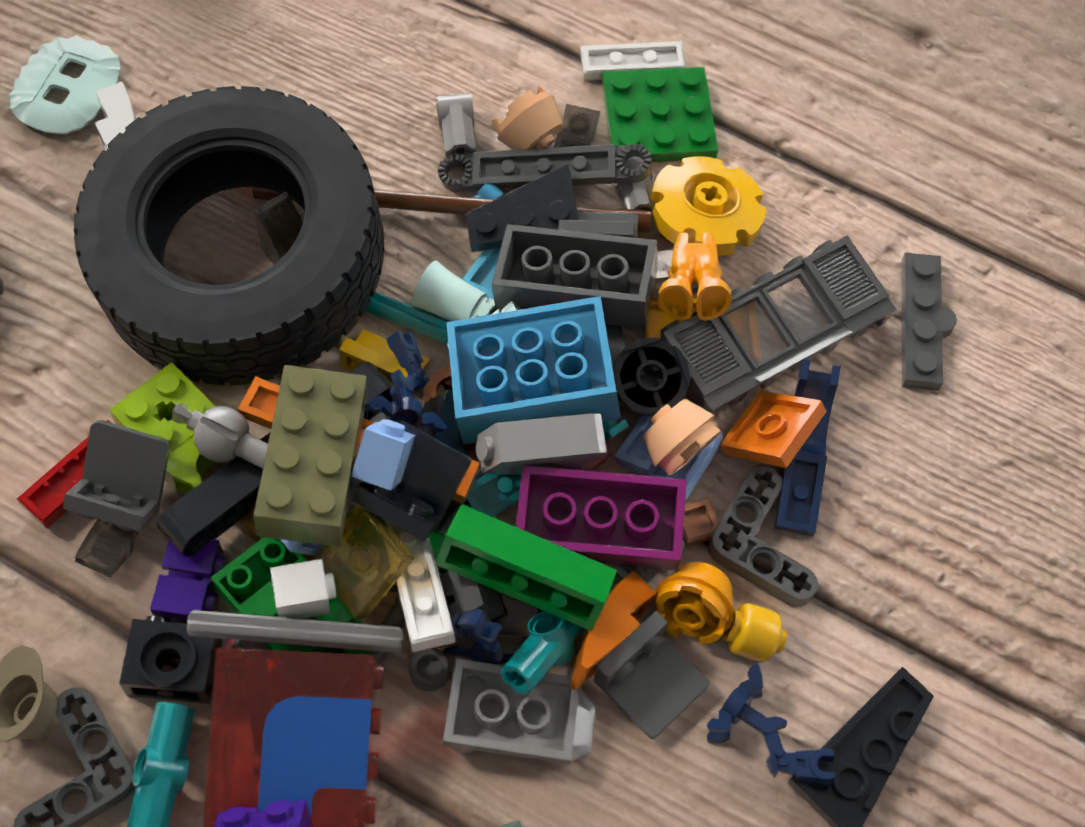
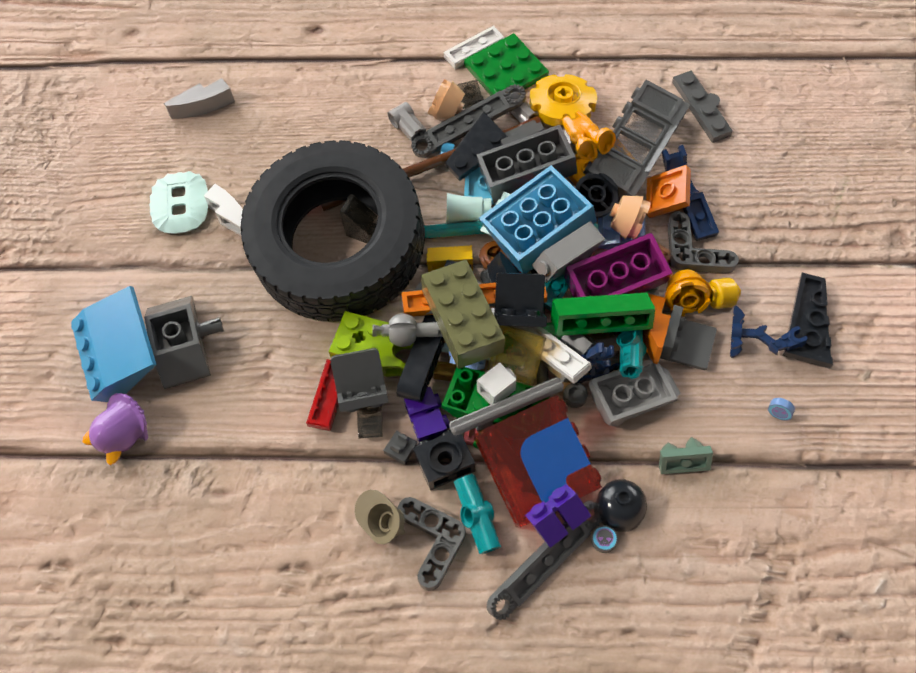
camera: 20 degrees left, 0 degrees up
light blue brick [351,420,415,490] -> none
dark blue piece [364,331,447,432] -> none
none -> dark grey tile [383,430,418,465]

